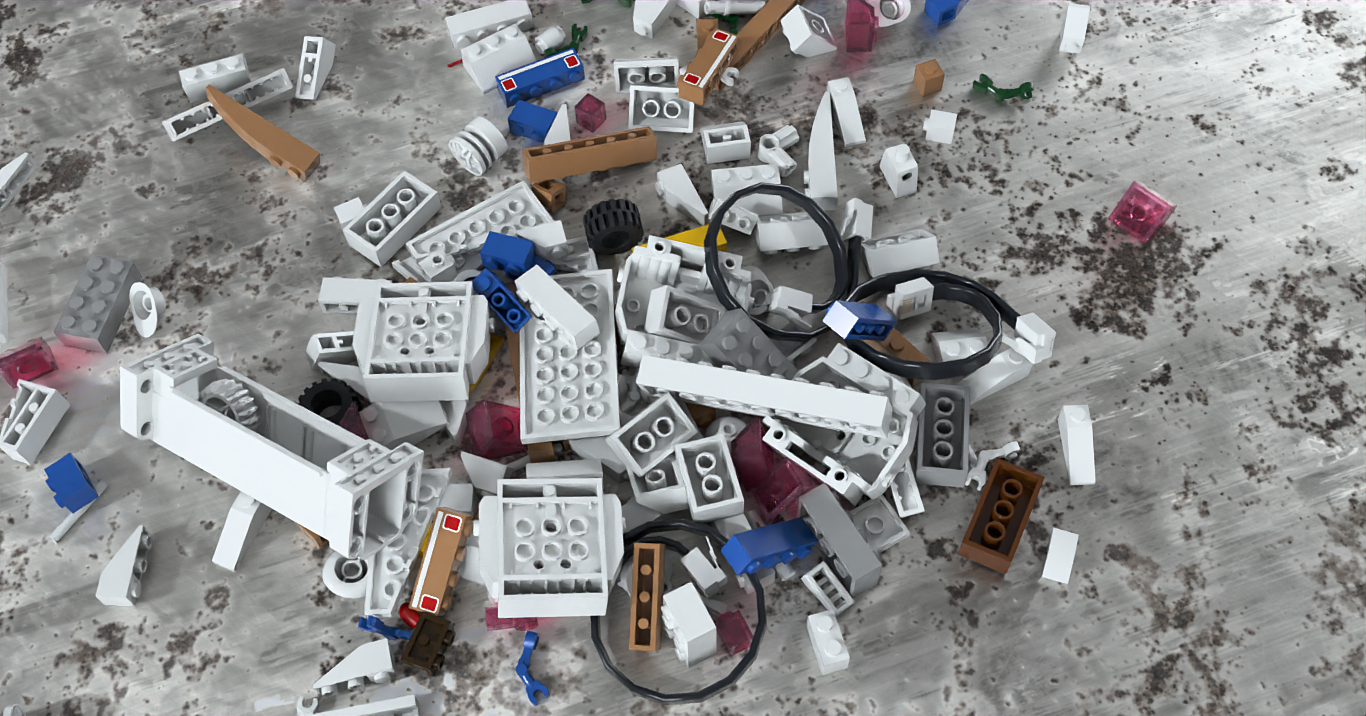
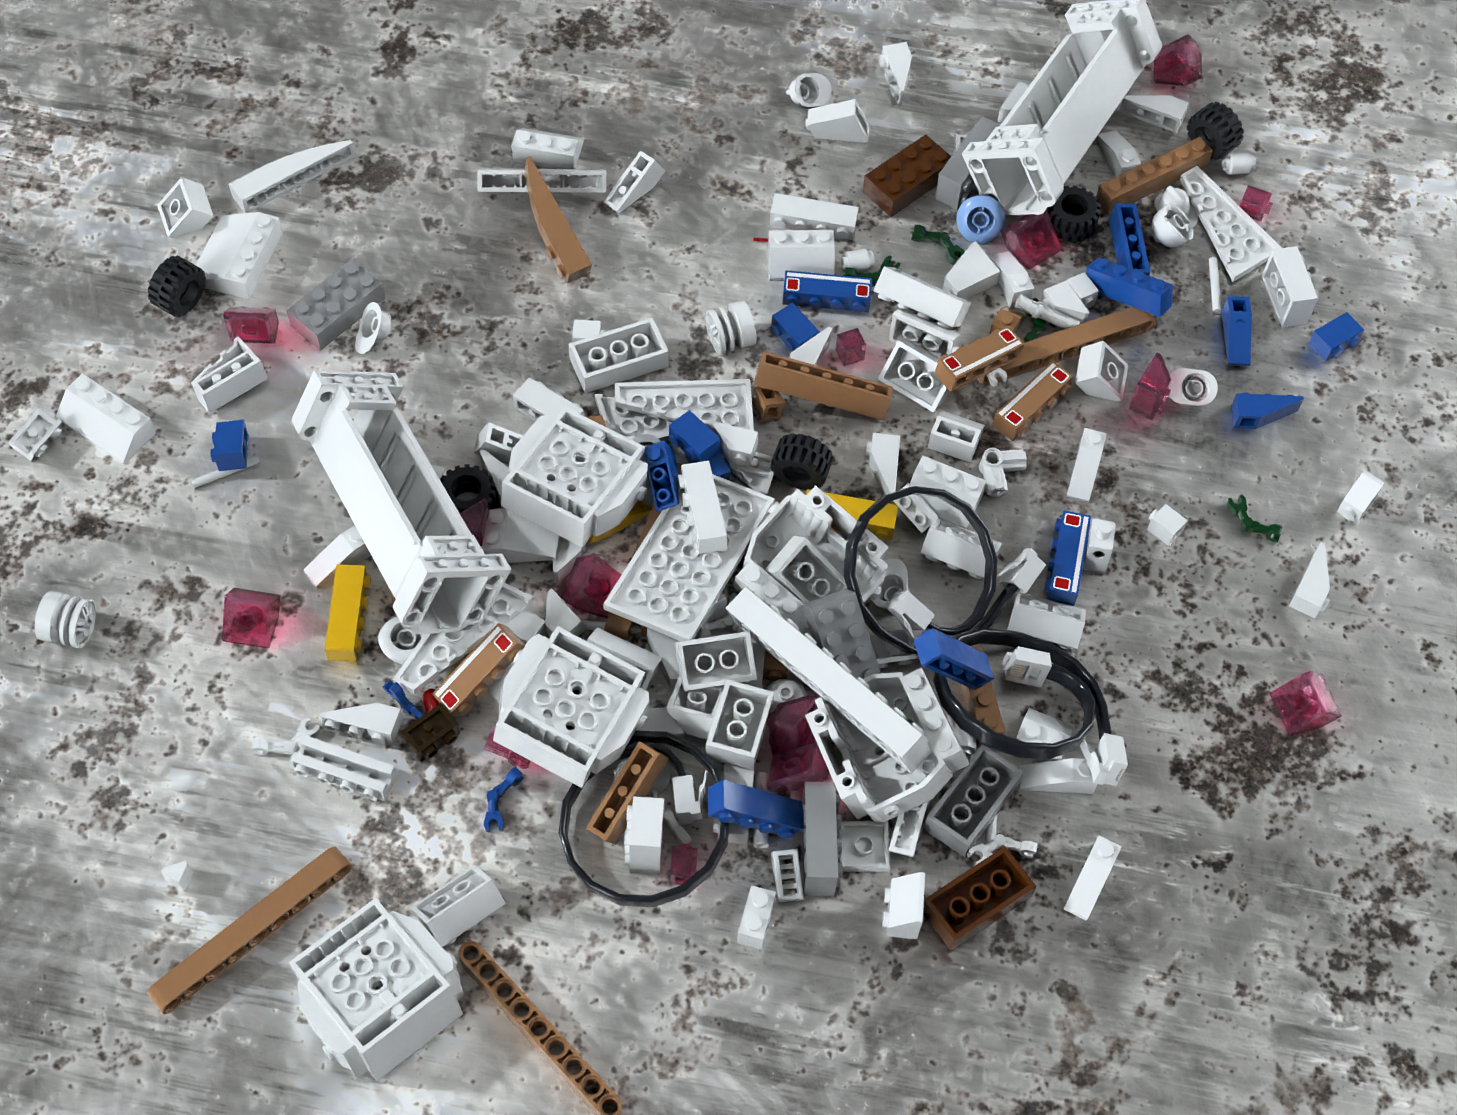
camera: 25 degrees right, 0 degrees up
white slope [96,525,152,606] -> none
white gear [198,378,260,432] -> none
white brick [418,249,457,282] -> none
white slope [803,91,838,210] -> none
medium nougat brick [913,59,945,97] -> none
white slope [1041,528,1079,584] -> none
none -> clear pink slope [222,588,281,649]
none -> yellow brick [325,564,371,661]
none -> white brick [873,266,971,329]
none -> white slope [882,872,925,939]
none -> medium nougat brick [992,360,1073,441]
none -> blue brick [1044,510,1091,606]
none -> white slope [1289,542,1330,618]

